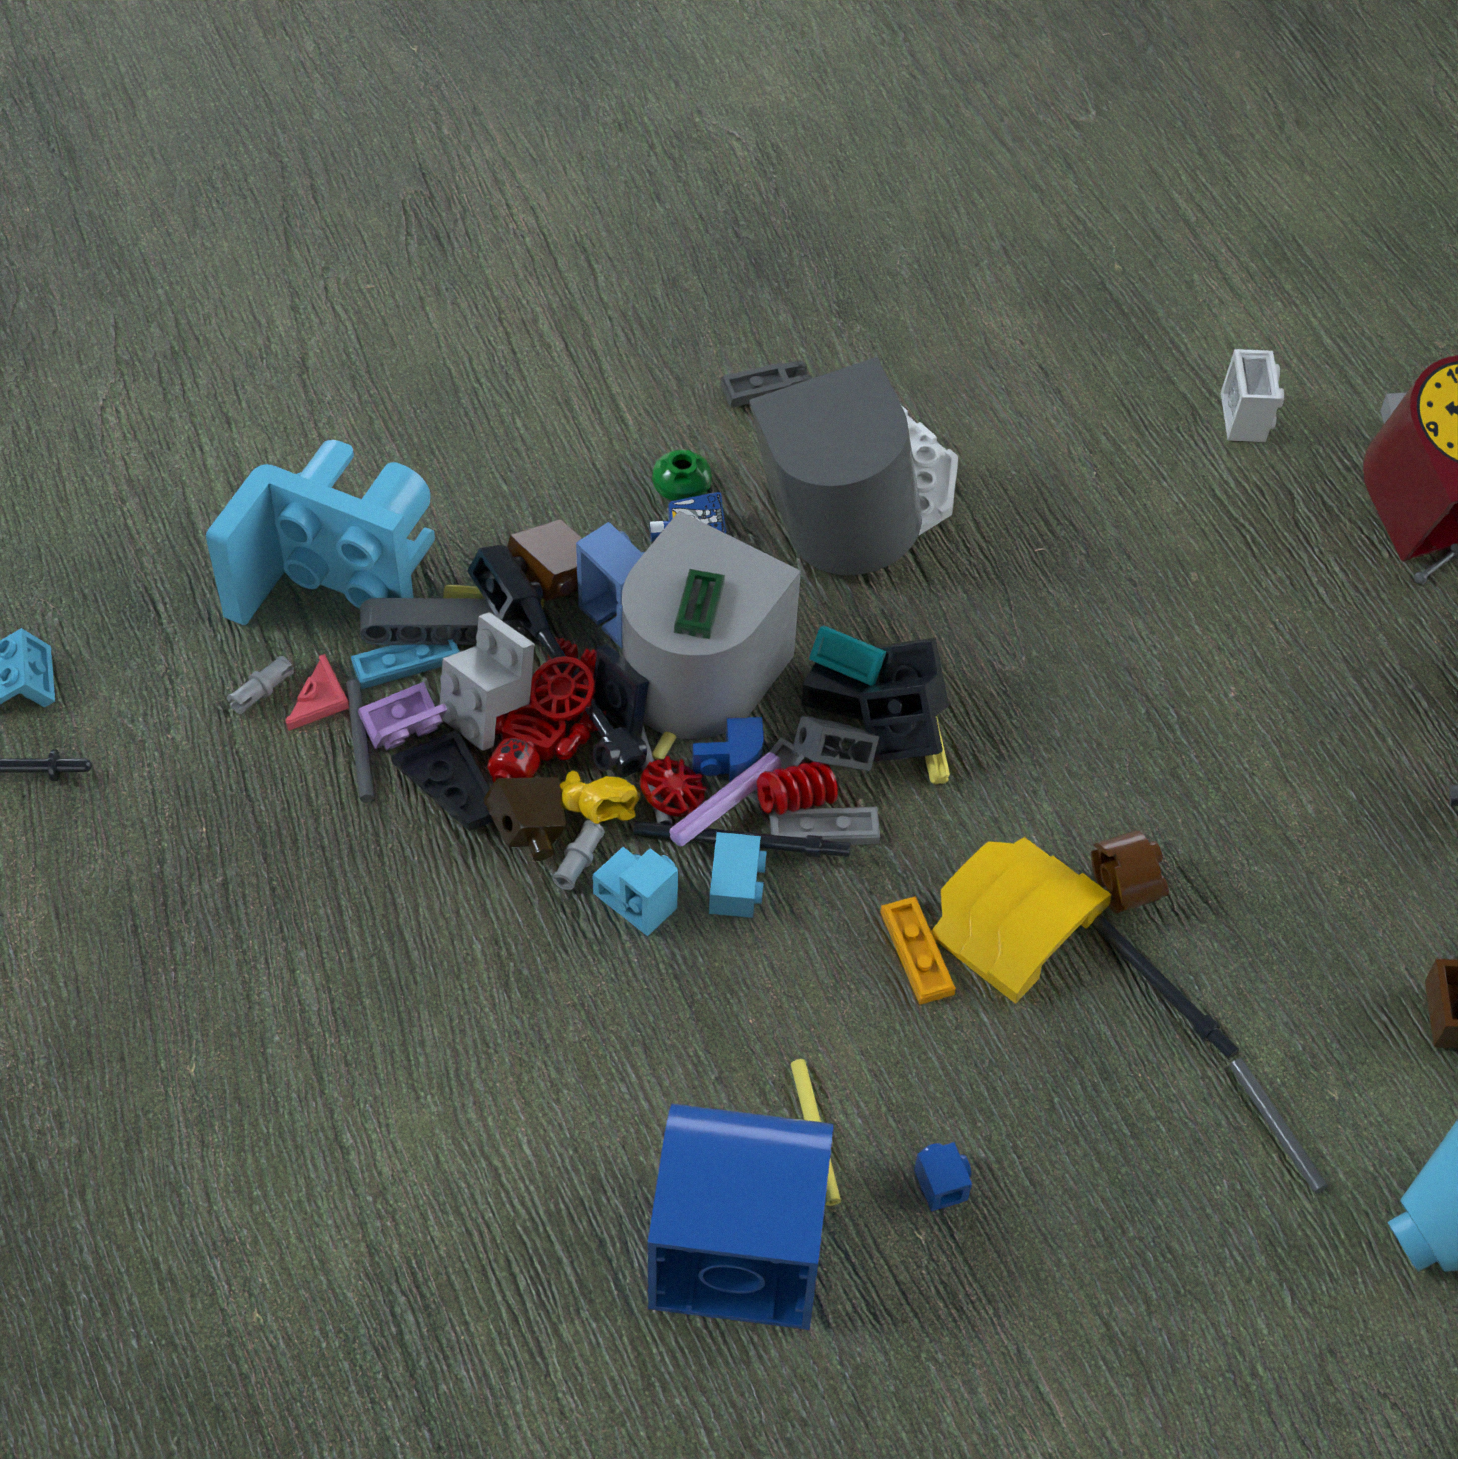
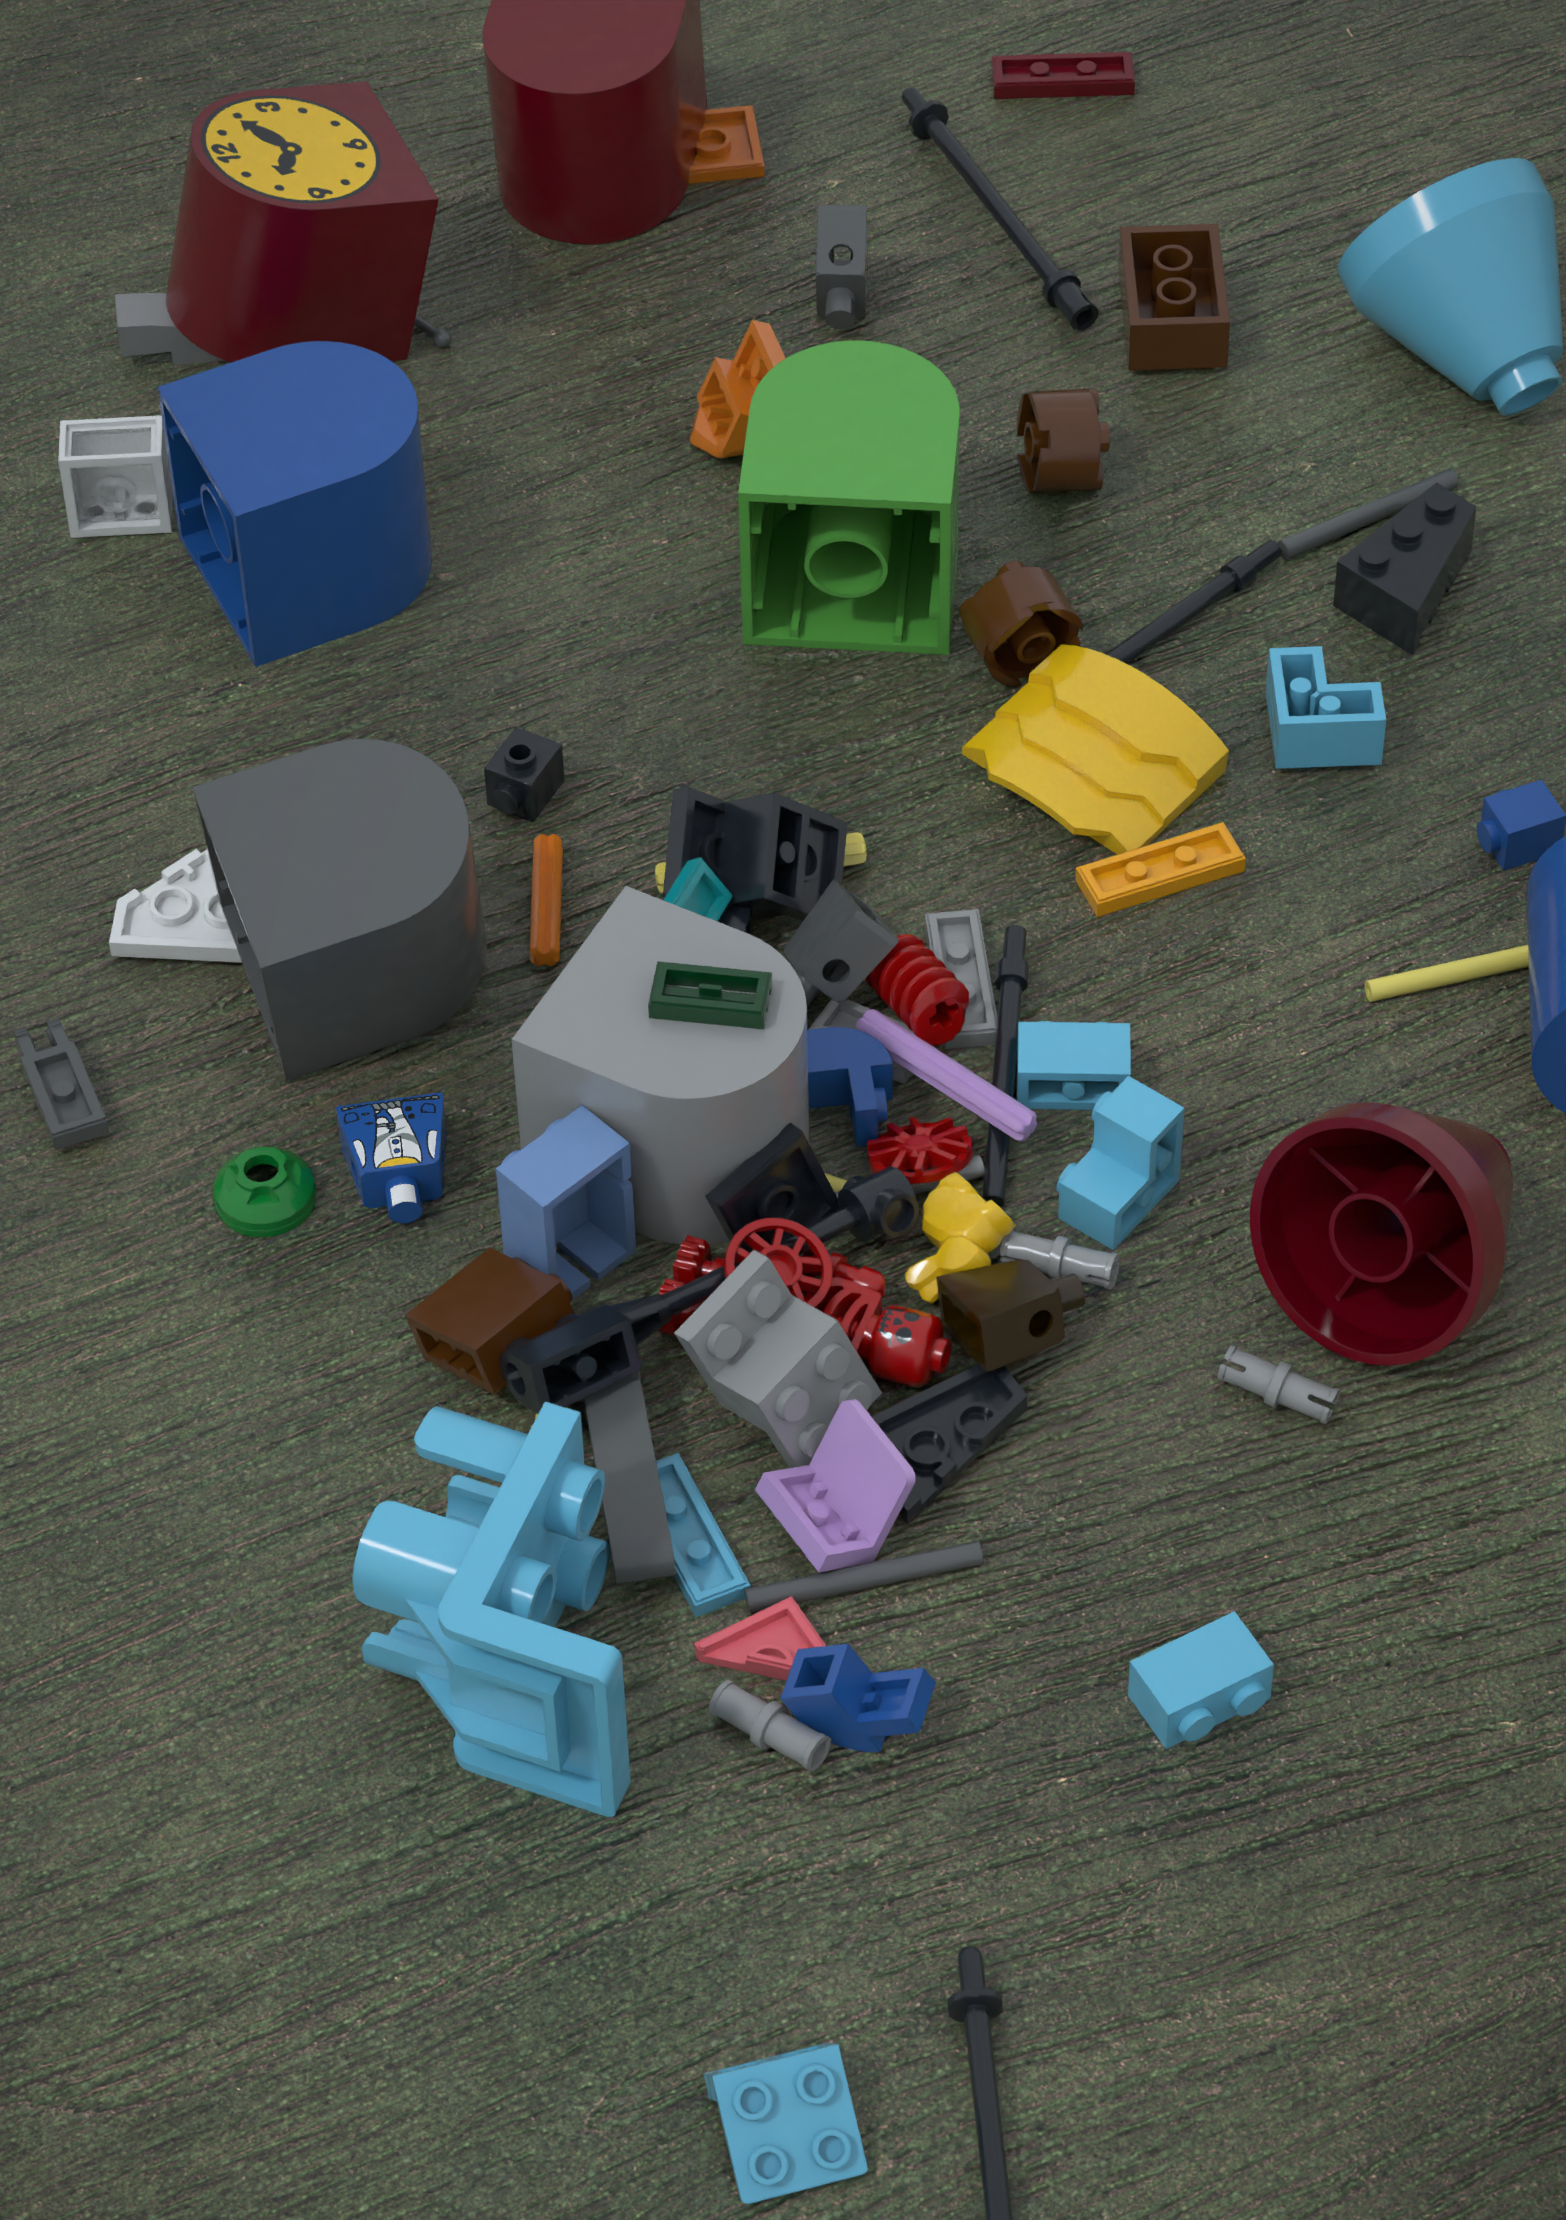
camera: 90 degrees left, 5 degrees down
none -> blue brick [158,341,432,667]
none -> black brick [484,727,564,822]
none -> orange axle [530,834,563,967]
none -> orange piece [690,320,786,458]
none -> bright green brick [738,340,960,655]
none -> blue brick [780,1644,936,1752]
none -> reddish brown brick [1017,388,1110,493]
none -> medium azure brick [1128,1611,1274,1749]
none -> light grey pin [1217,1345,1340,1425]
none -> dark red cone [1250,1102,1513,1366]
none -> medium azure brick [1266,646,1386,769]
none -> black wedge [1333,482,1476,656]

